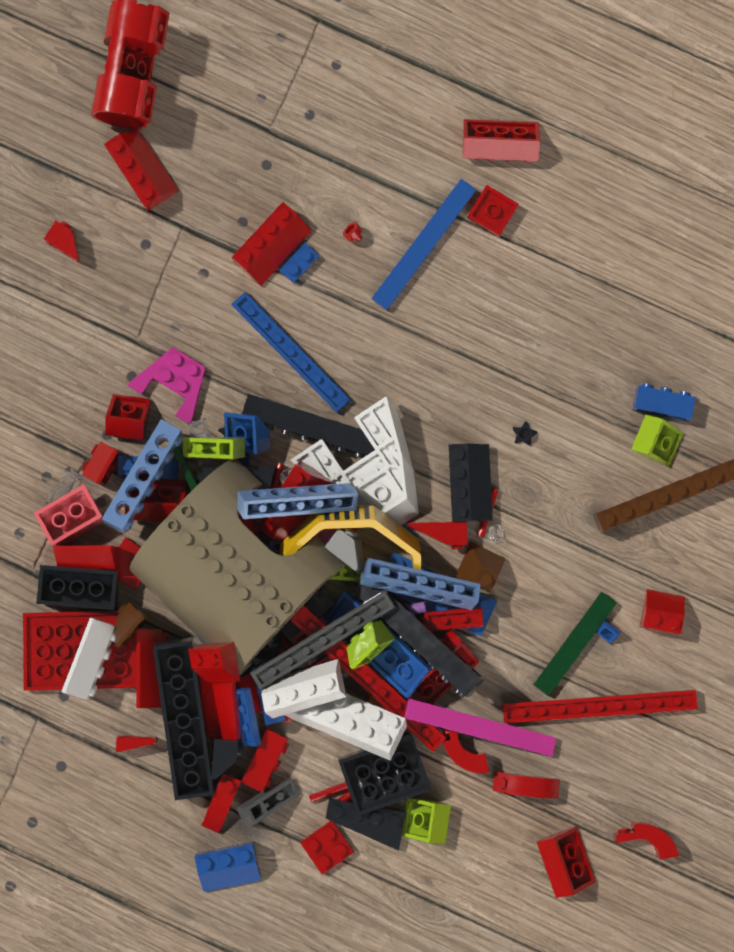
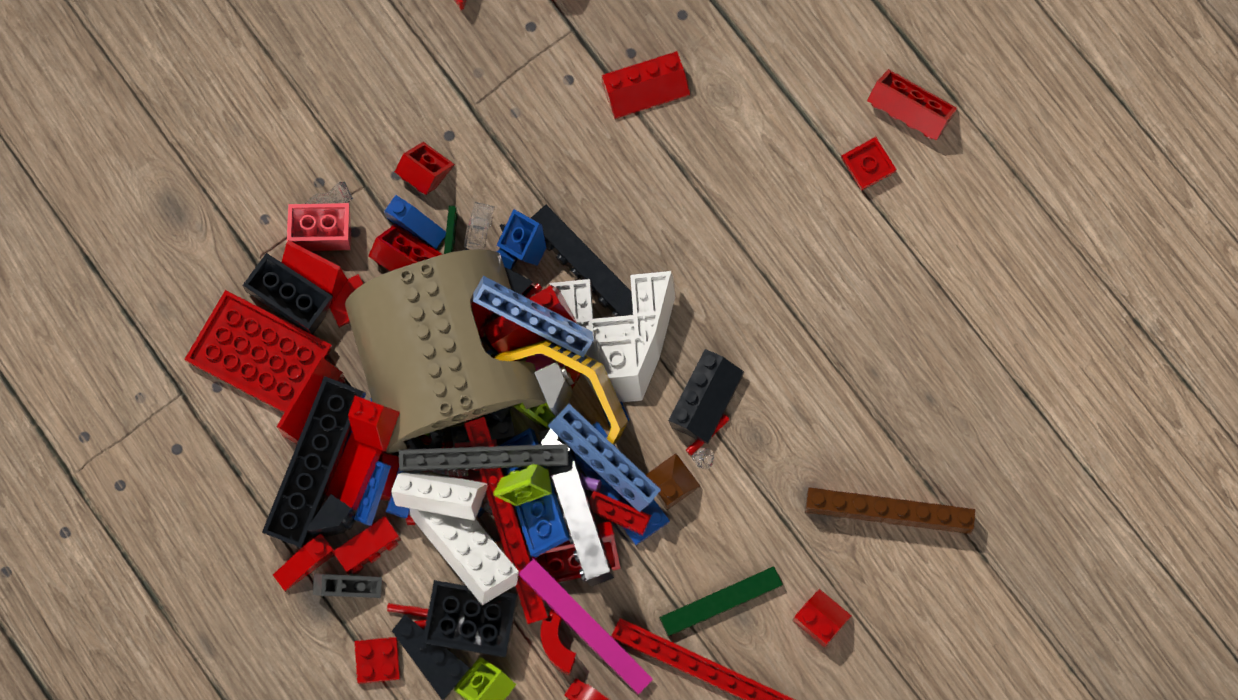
camera: 30 degrees right, 10 degrees down
white slope [62,618,116,700] -> none
red slope [82,441,123,488] -> none
medium blue brick [102,419,183,534] -> none
reddish brown slope [115,602,149,647] -> none
red slope [116,735,158,752] -> none
dark pink wing [127,347,206,425] -> none
lime slope [183,437,245,459] -> none
blue slope [194,841,261,892] -> none
blue tile [231,292,351,413] -> none
blue plate [279,243,319,284] -> none
red tile [343,222,363,242] -> none
blue tile [371,179,477,311] -> none
red slope [409,522,467,550] -> none
black plate [513,421,537,446] -> none
blue slope [596,619,621,644] -> none
lime slope [631,415,684,468] -> none
blue brick [632,384,696,422] -> none

